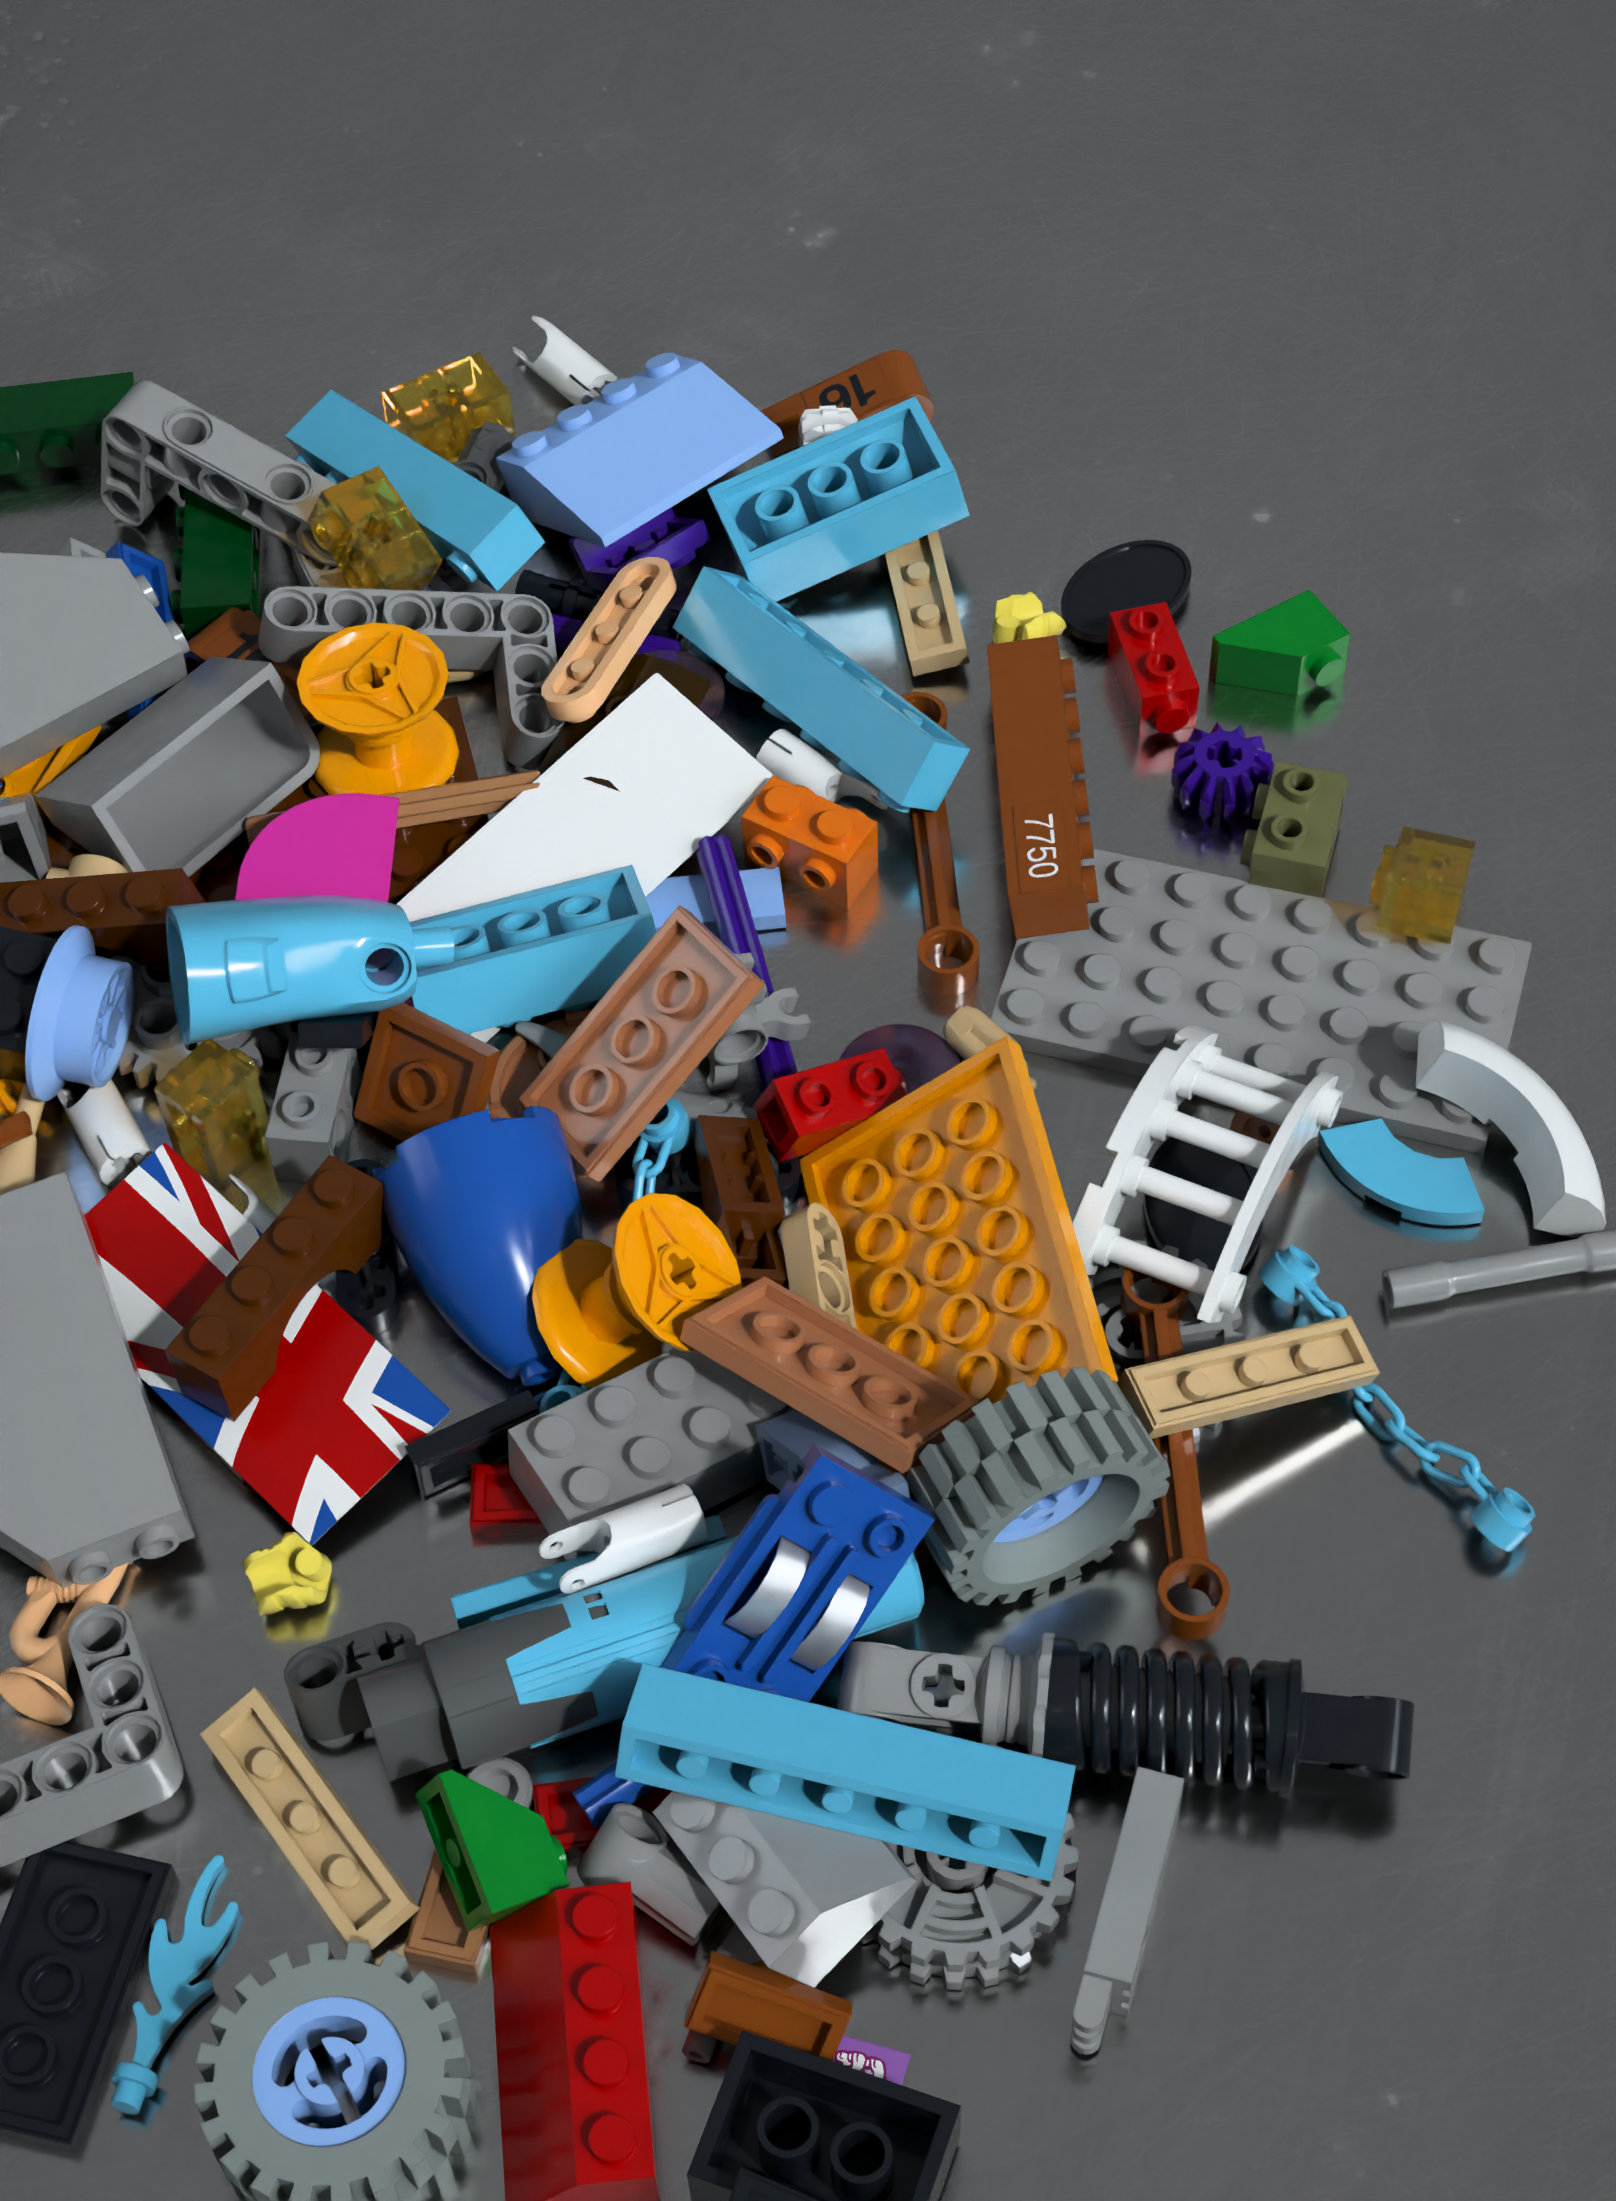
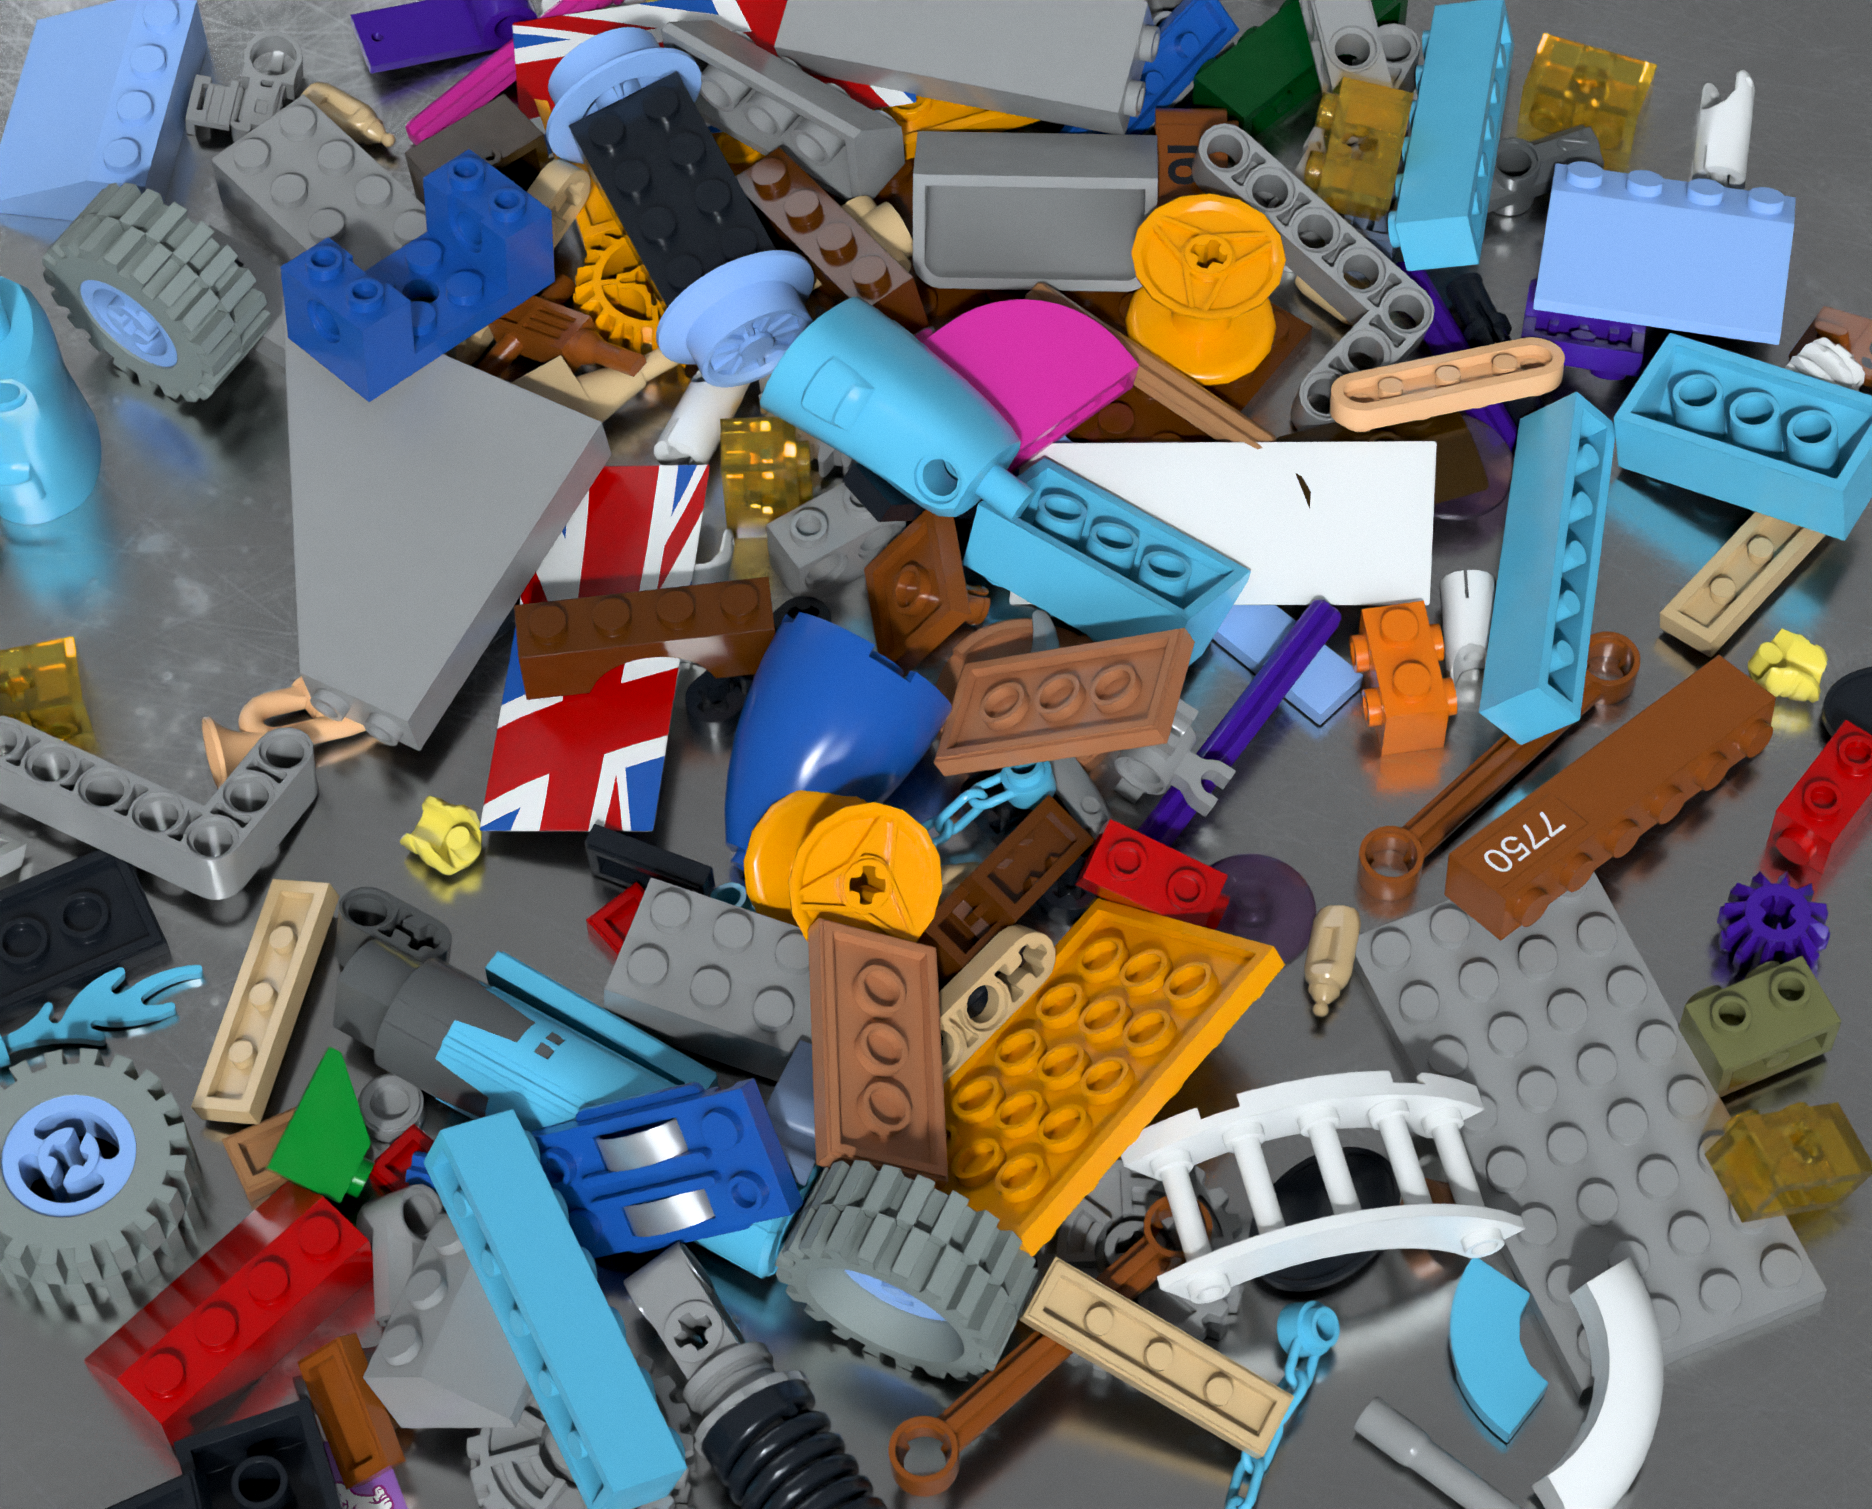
camera: 50 degrees right, 5 degrees up
white piece [538,1484,708,1594] -> none

